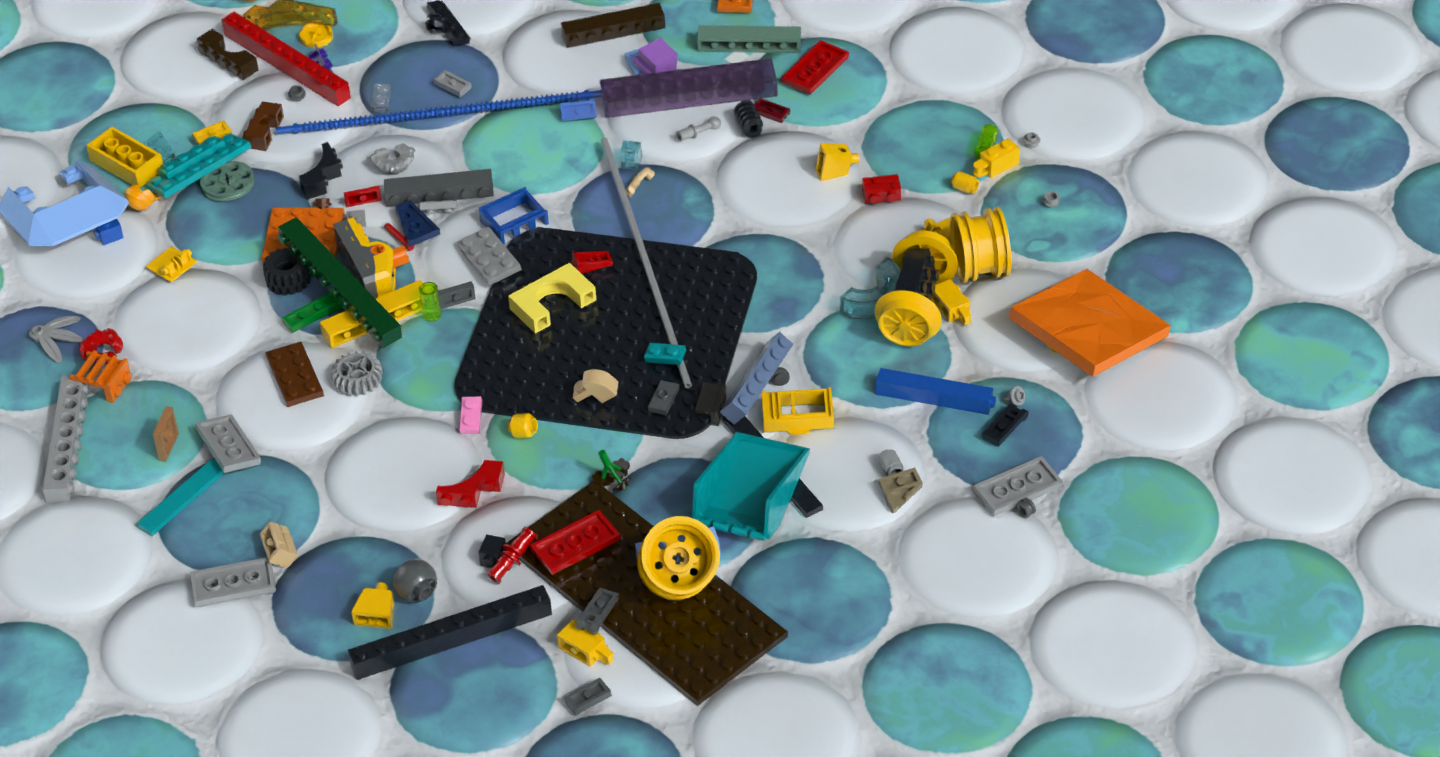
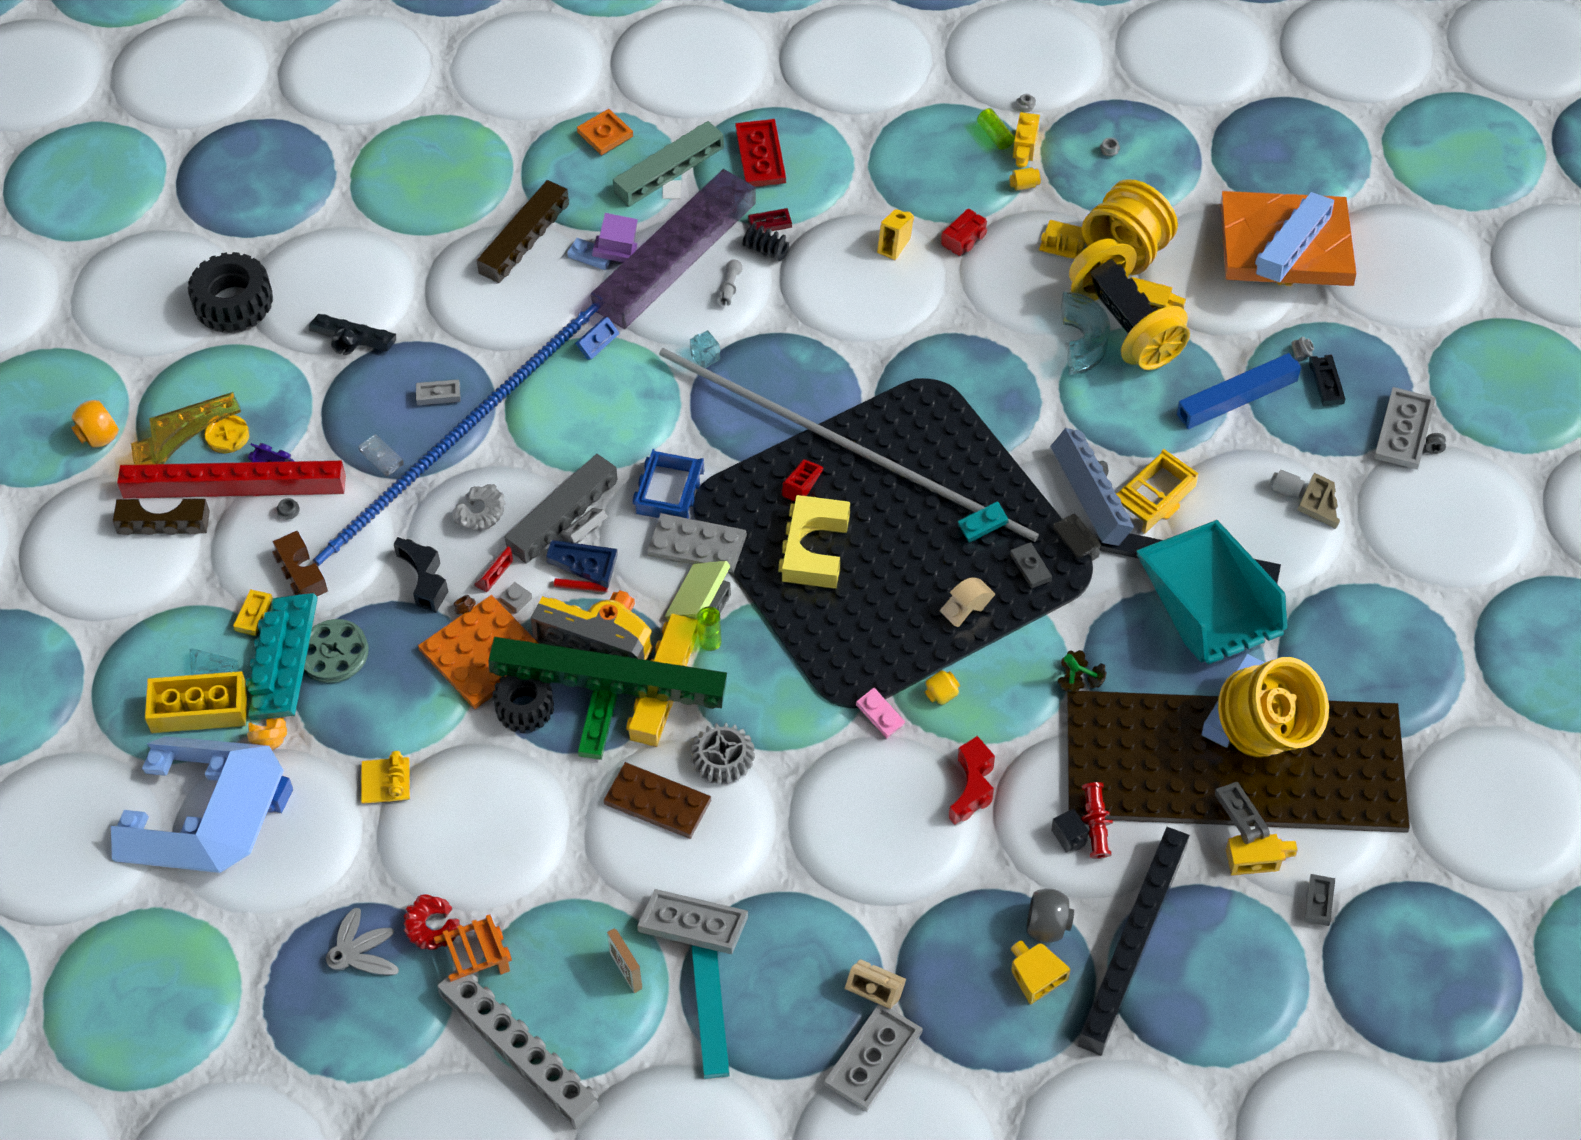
camera: 45 degrees left, 10 degrees up
red plate [530,510,621,575] -> none
tan arm [625,167,655,197] -> none
none -> yellowish green tile [665,561,730,620]
none -> light blue brick [1255,192,1334,283]

